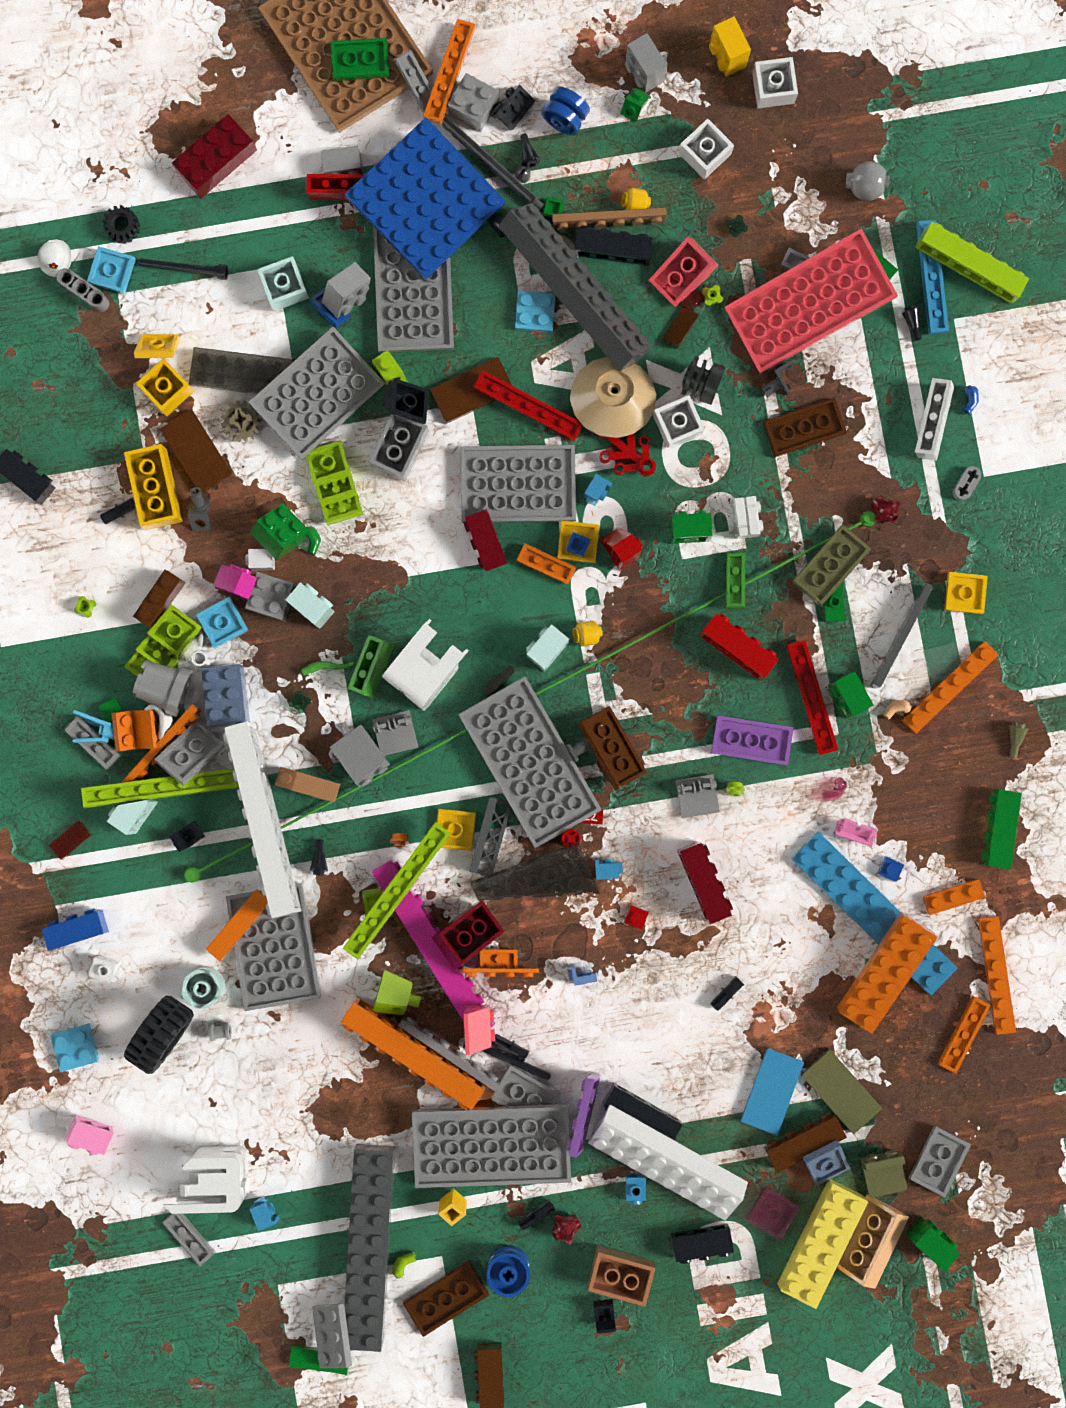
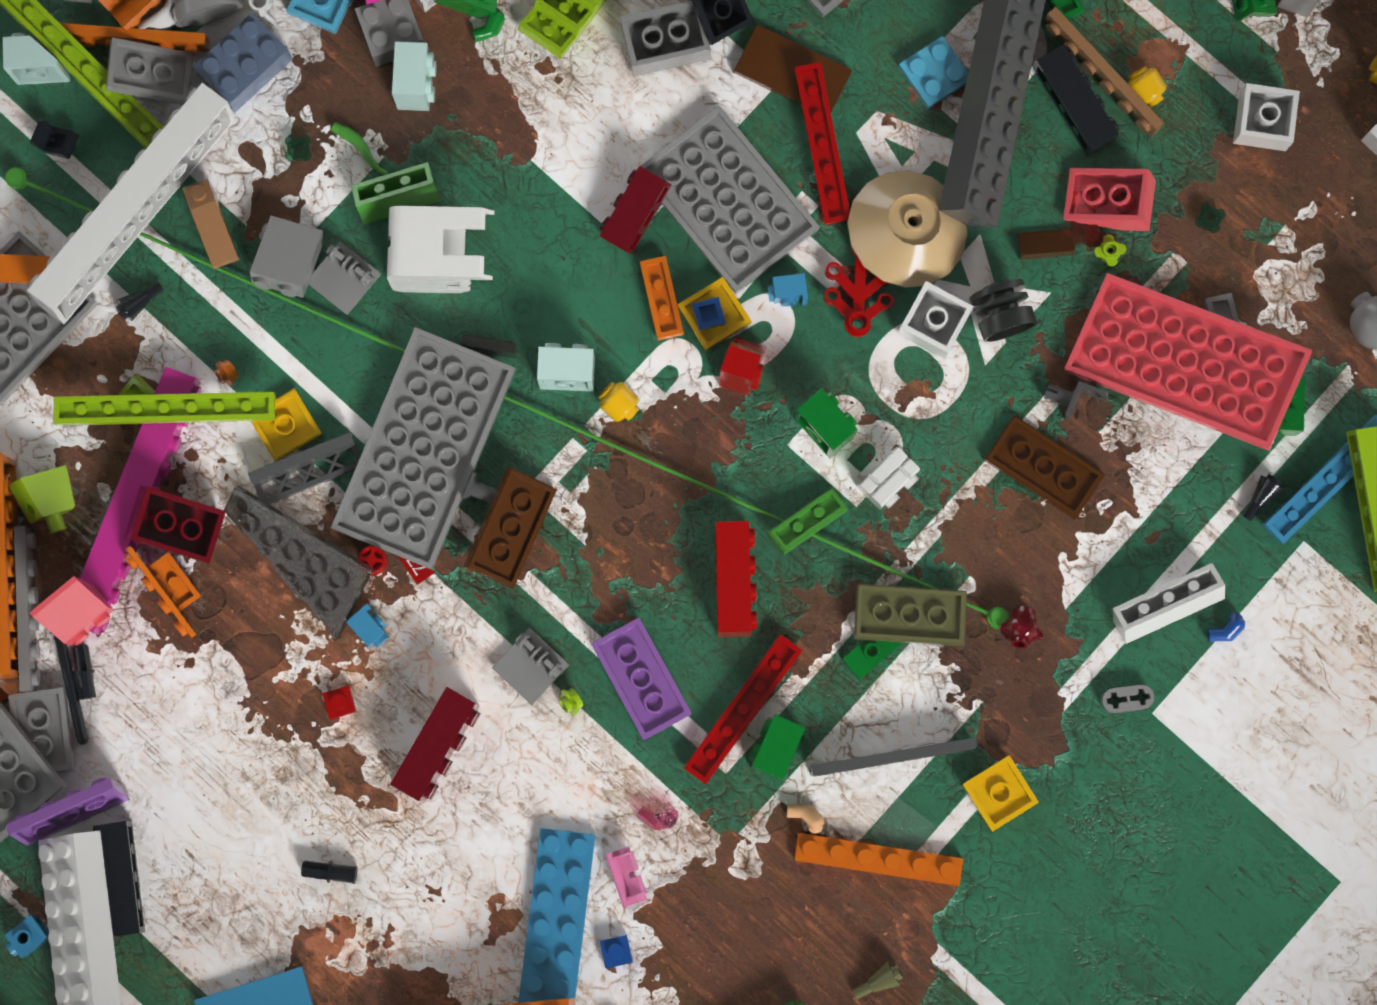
camera: 45 degrees right, 5 degrees down
medium blue bracket [568,964,597,986] -> none

